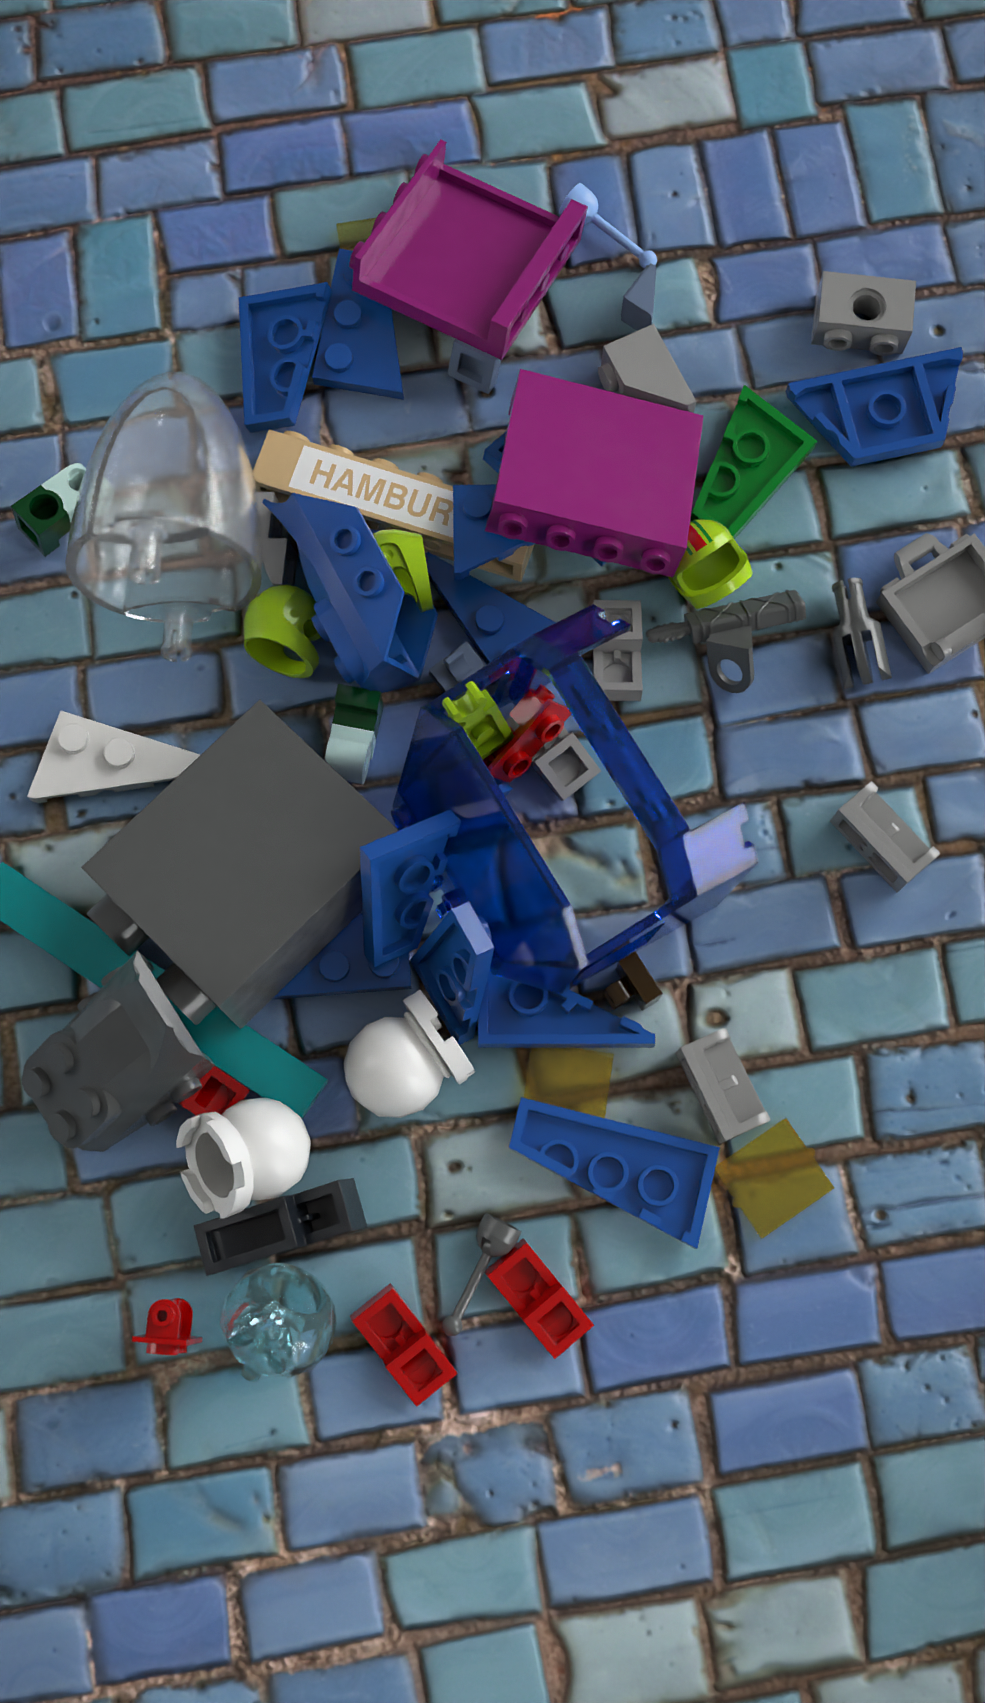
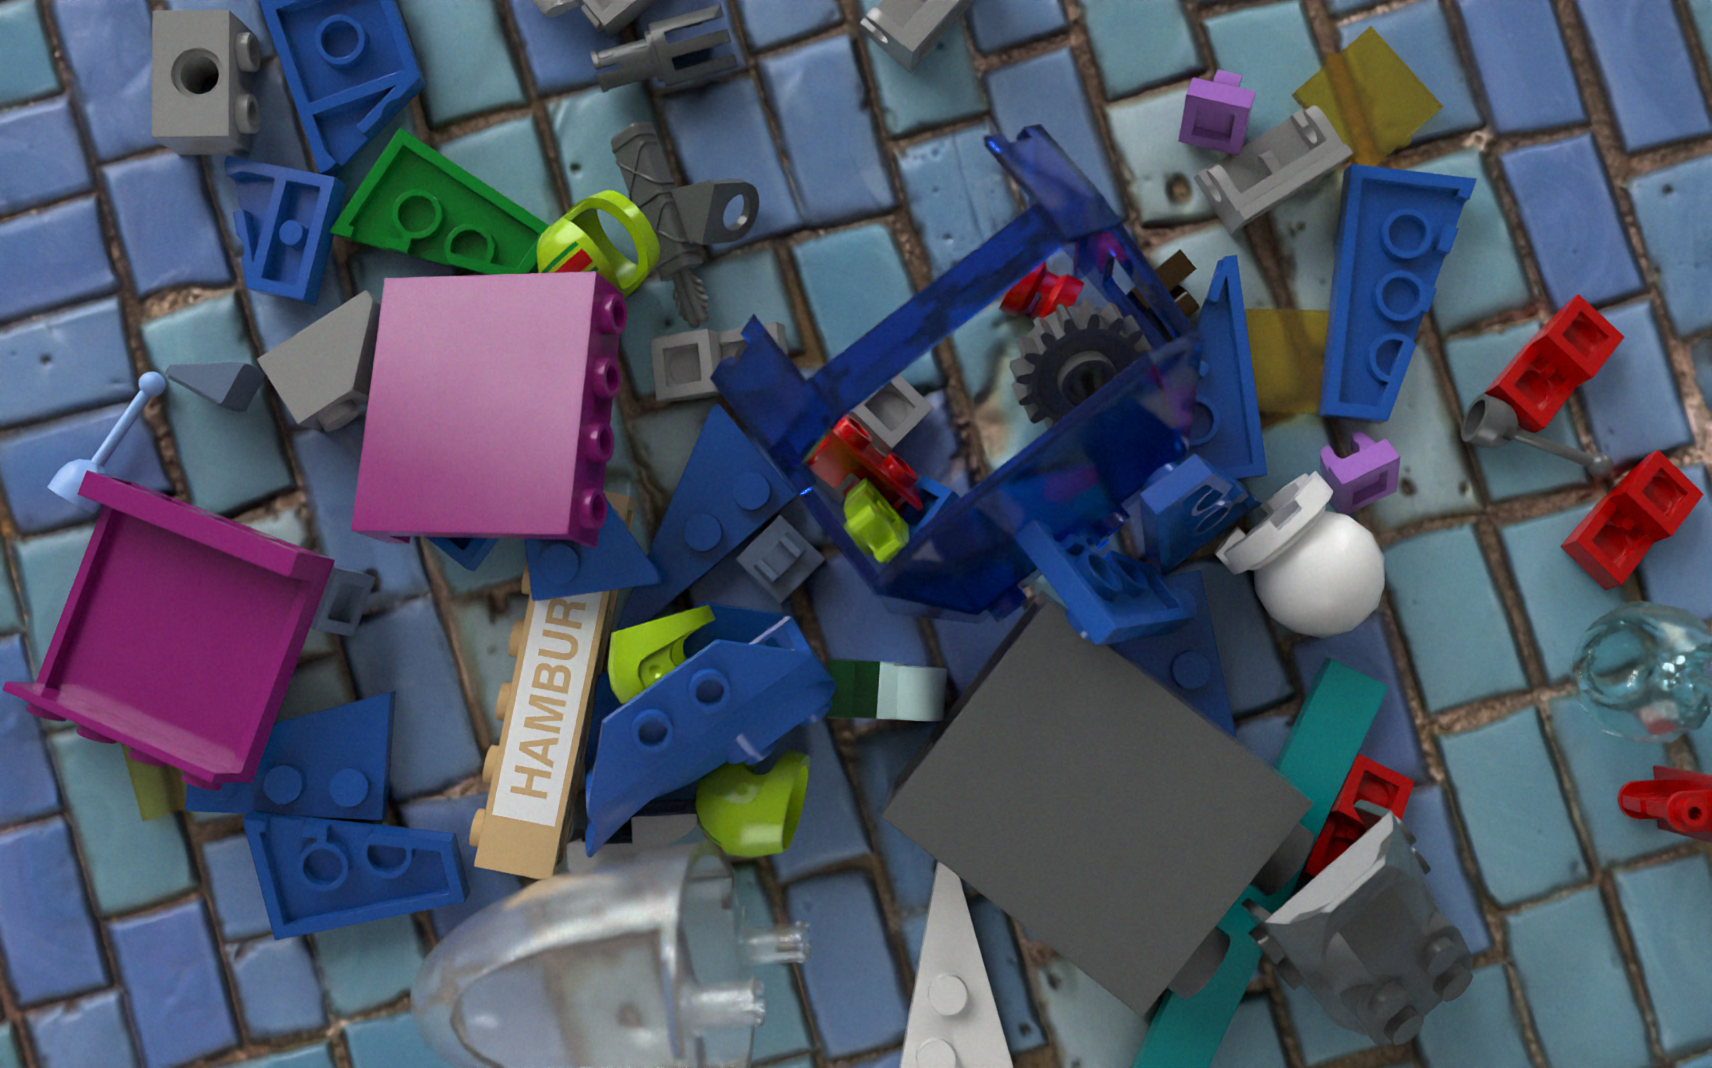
camera: 100 degrees left, 10 degrees up
white tile [176,1098,311,1219] -> none
black slope [193,1178,368,1276] -> none
none -> blue wing [224,155,347,306]
none -> red wheel [999,253,1085,320]
none -> dark grey gear [1009,299,1155,438]
none -> medium lavender tile [1178,70,1256,156]
none -> medium lavender tile [1320,431,1400,515]

